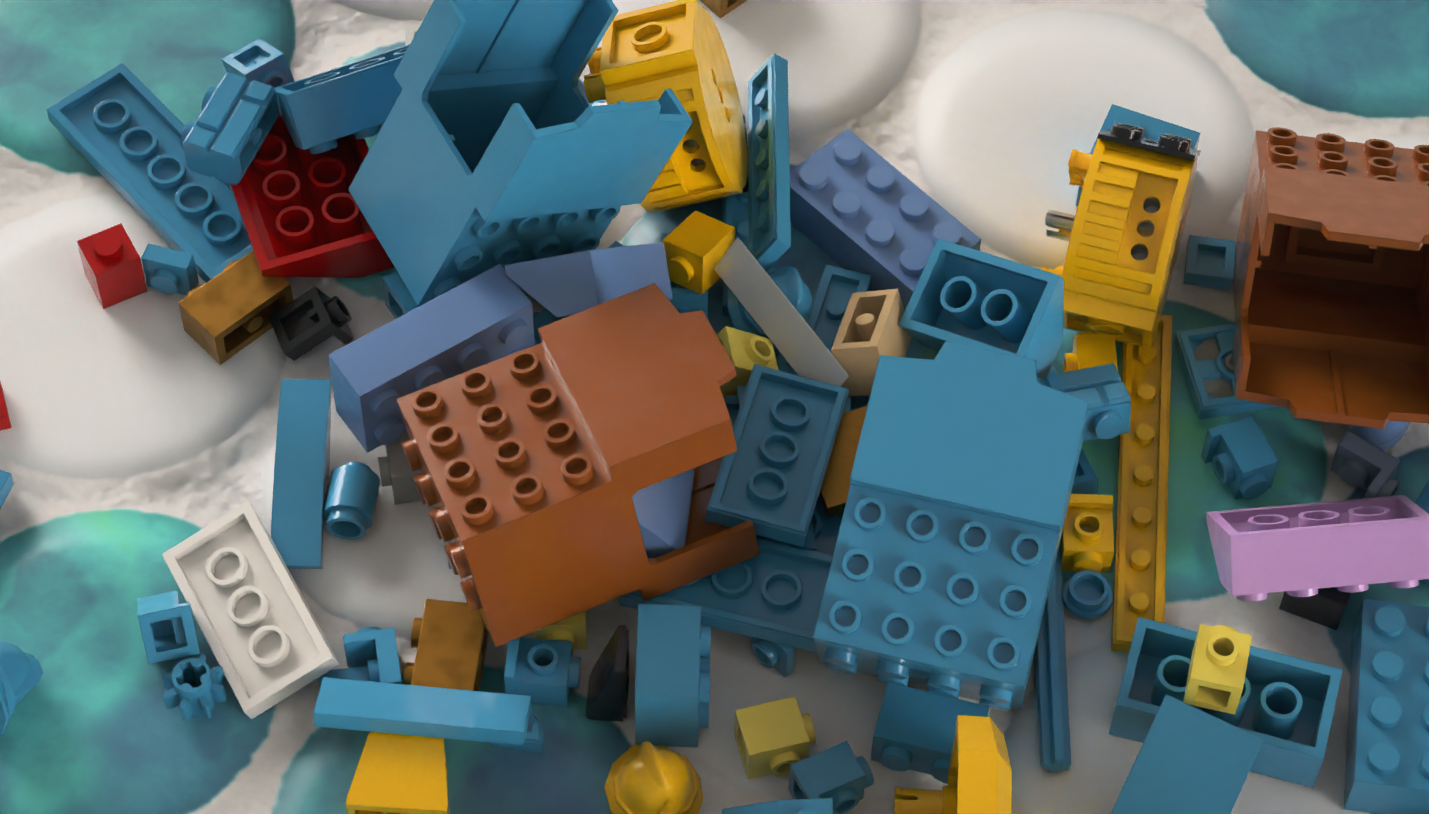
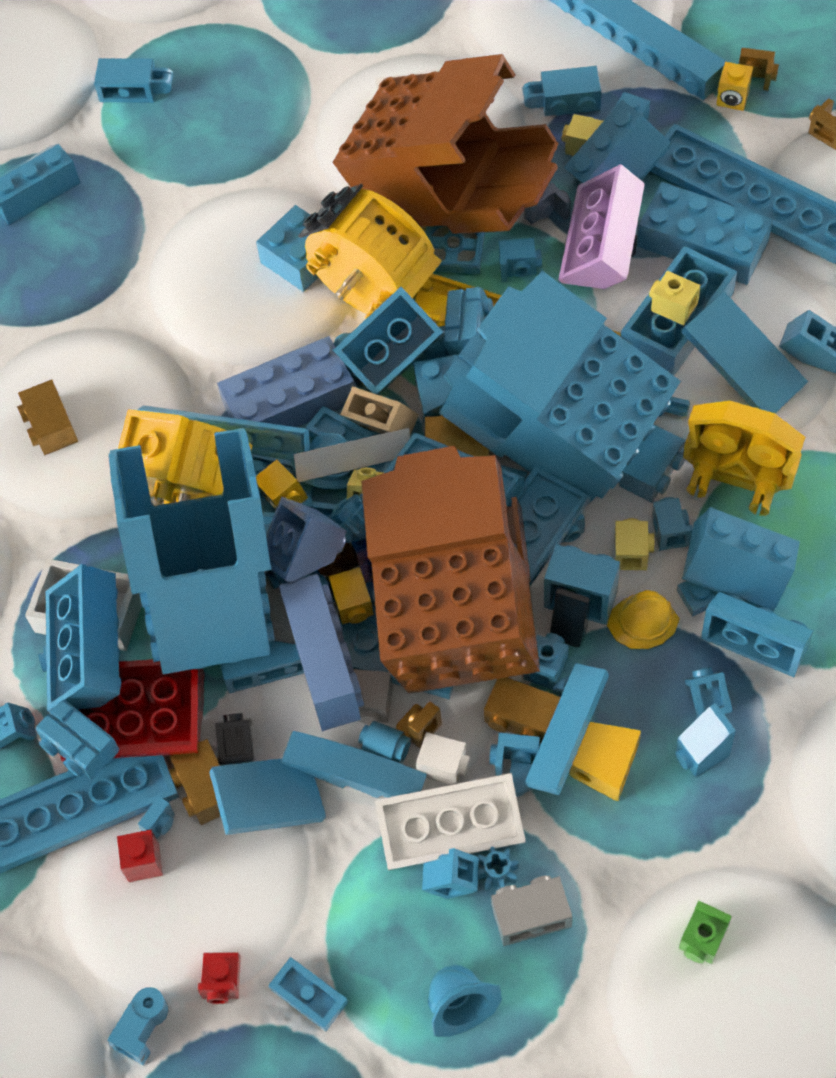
camera: 65 degrees left, 5 degrees up
none -> dark azure tile [209,758,326,835]
none -> pearl gold bracket [396,701,442,749]
none -> white brick [416,732,471,785]
none -> light grey brick [491,876,572,946]

